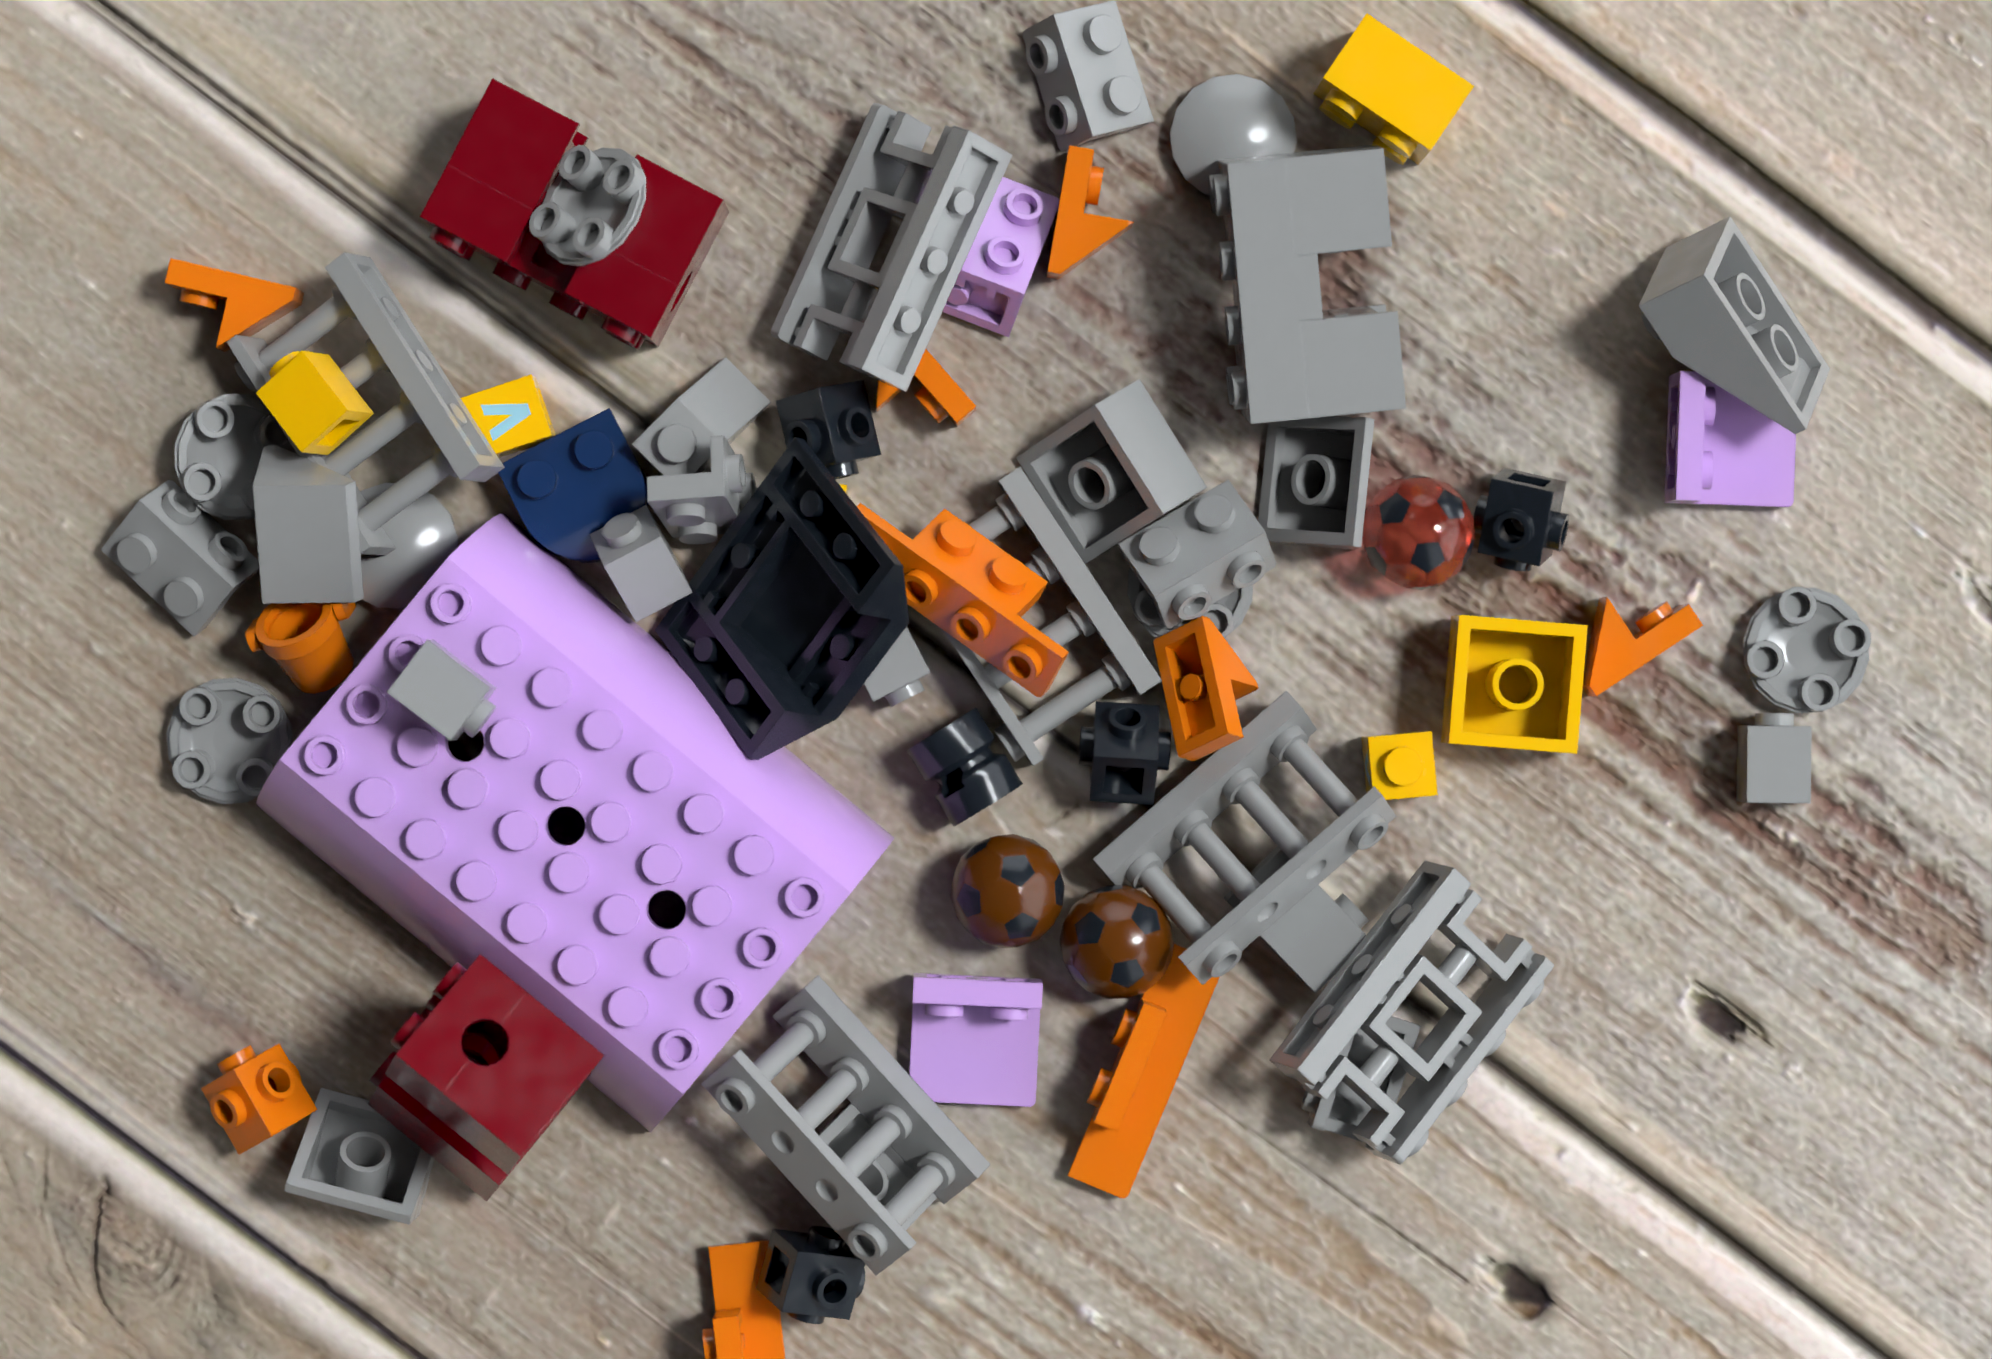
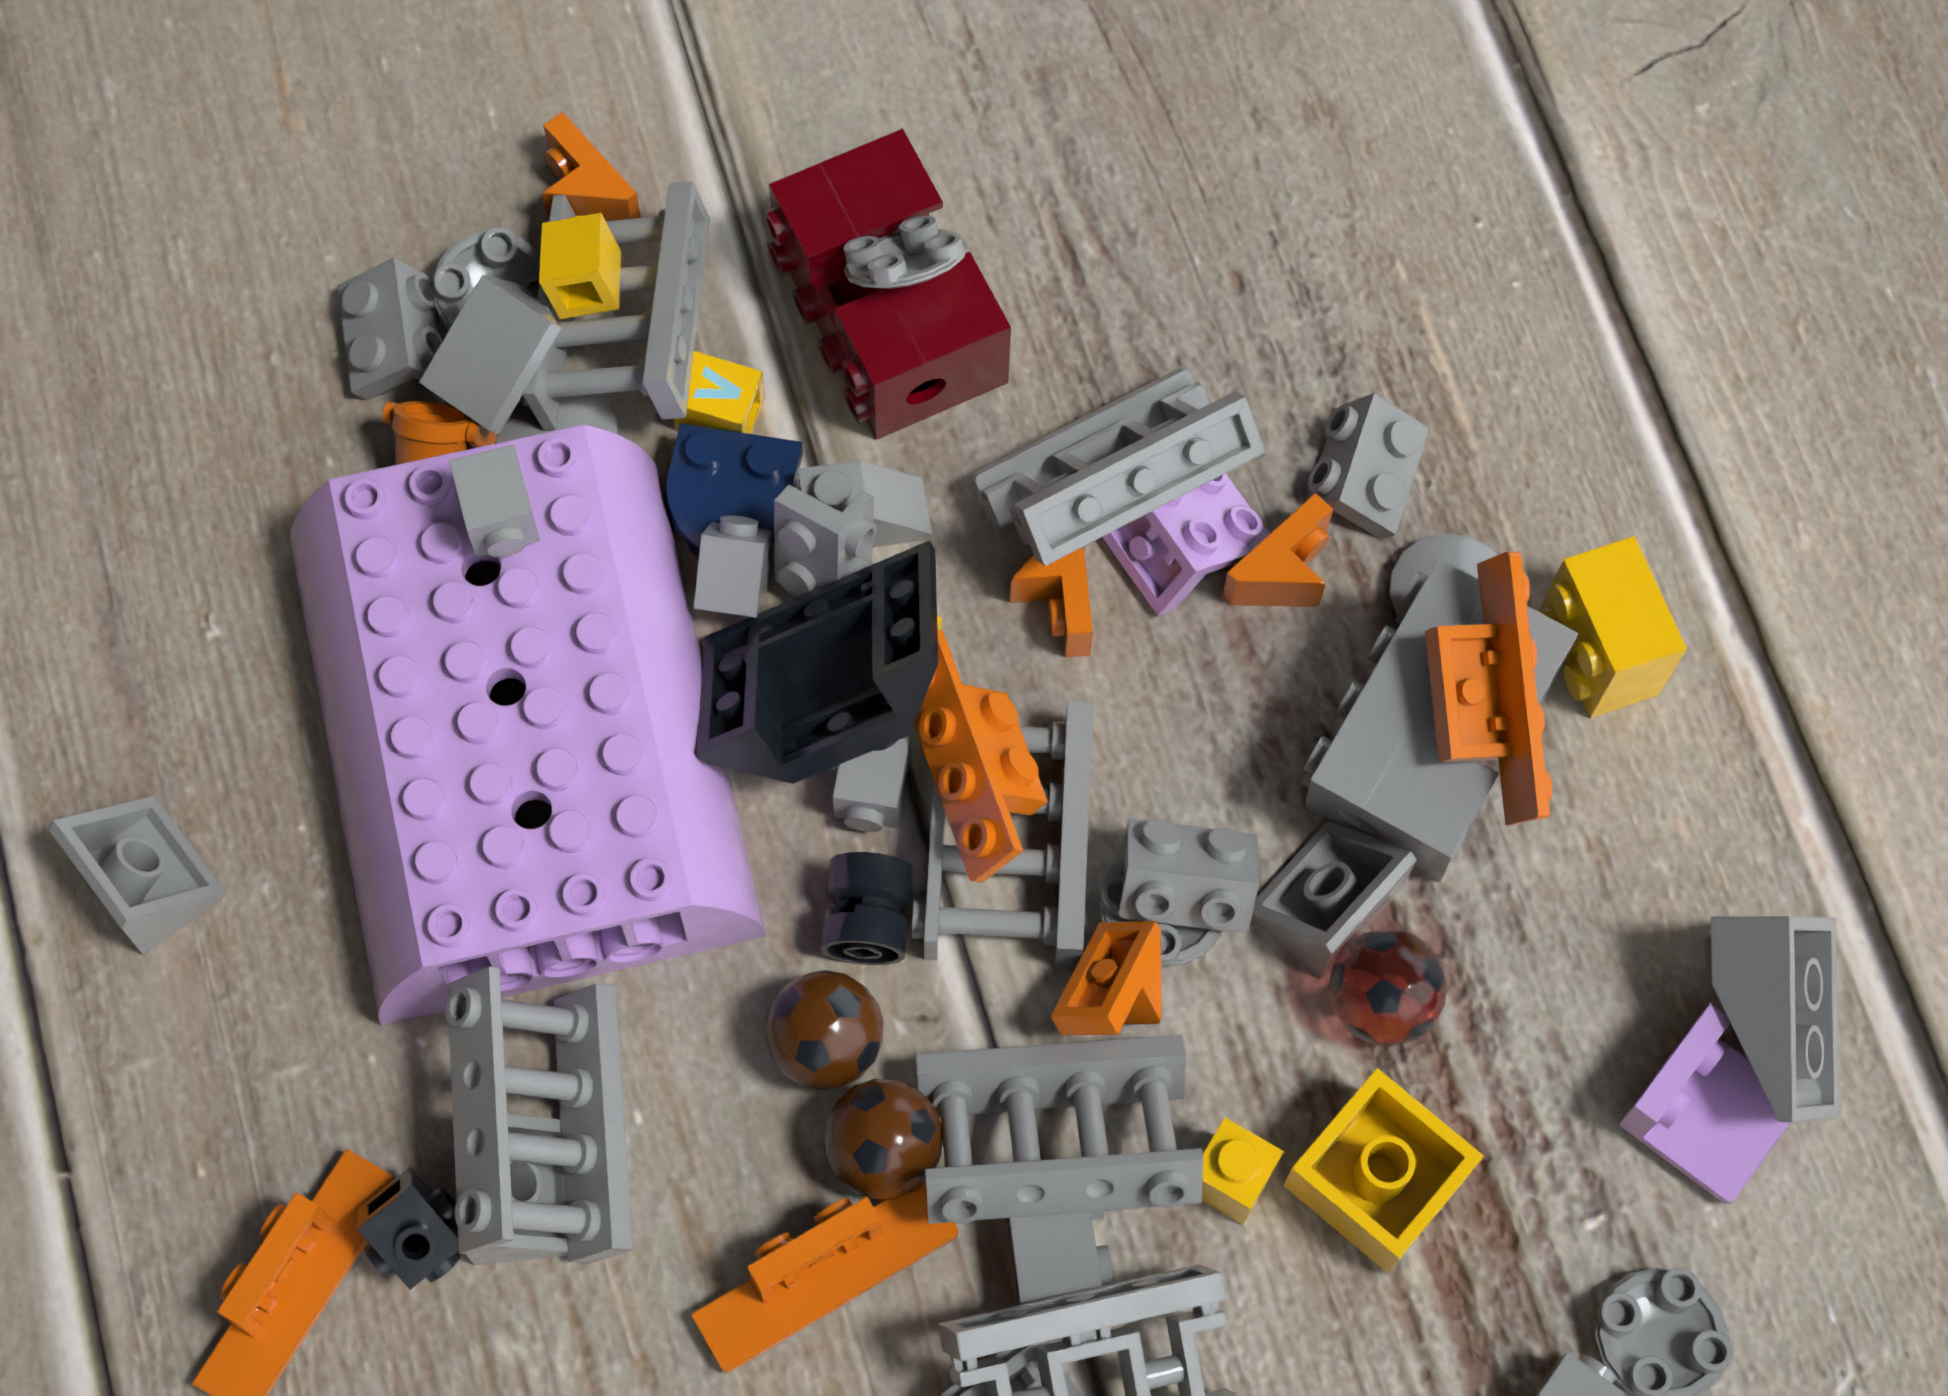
camera: 35 degrees right, 20 degrees down
light grey dish [166,678,293,804] -> none
orange brick [201,1043,318,1155] -> none
dark red piece [368,954,604,1201] -> none
black brick [776,380,881,480] -> none
lavender bracket [909,973,1043,1107] -> none
light grey slope [1016,379,1207,564] -> none
black brick [1079,701,1171,805] -> none
black brick [1472,468,1569,571] -> none
orange slope [1583,597,1703,696] -> none
none -> orange bracket [1425,551,1552,826]

